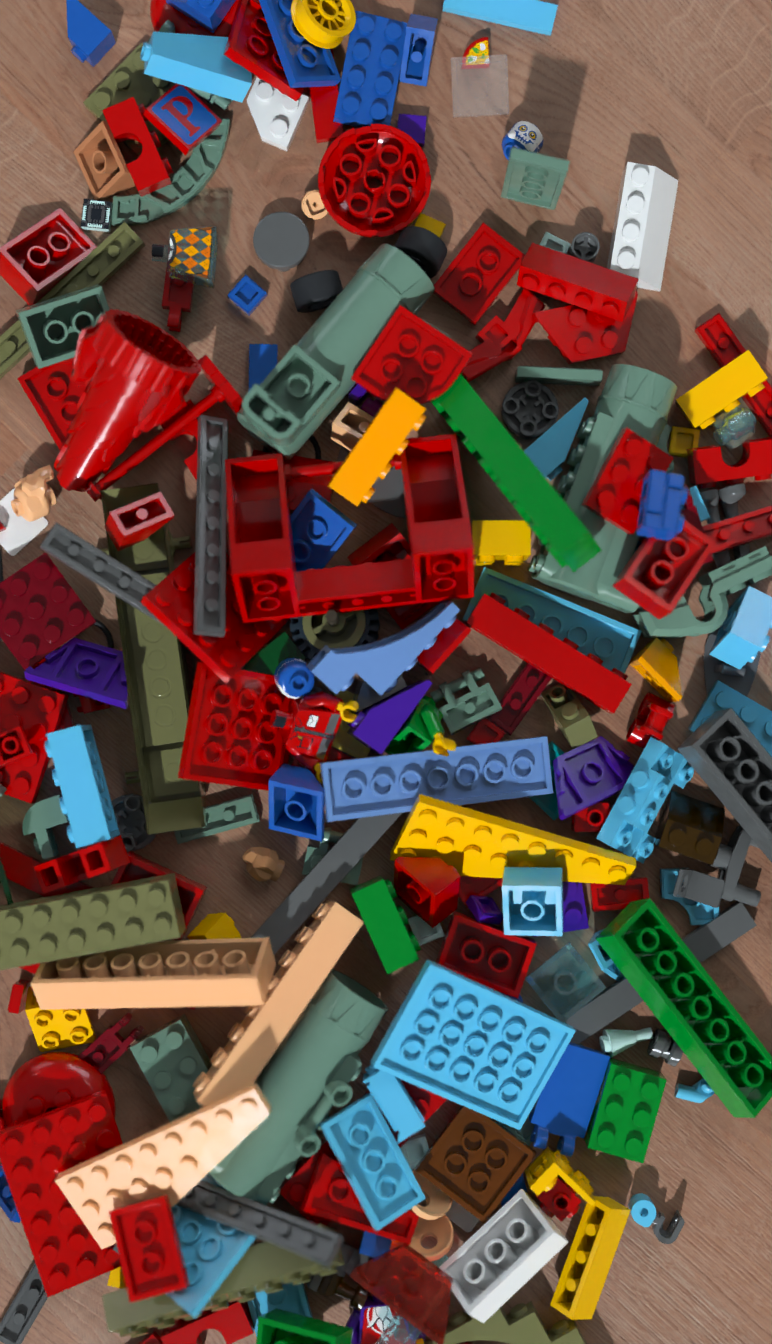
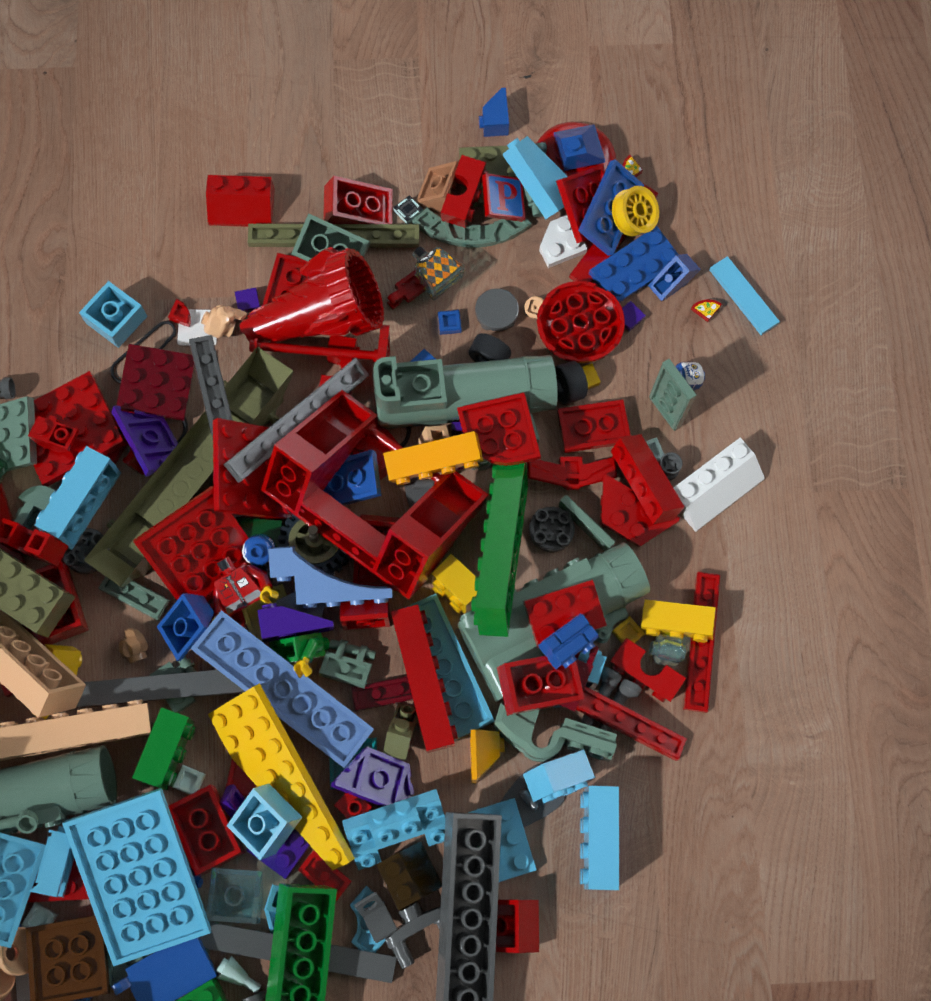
camera: 45 degrees right, 15 degrees down
red slope [104,491,175,551] -> none
red slope [393,857,460,928] -> none
clear tile [450,54,509,118] -> none
red tile [466,718,506,744] -> none
medium azure slope [524,397,589,481] -> none
red piece [626,692,675,749] -> none
none -> dark purple tile [235,287,260,313]

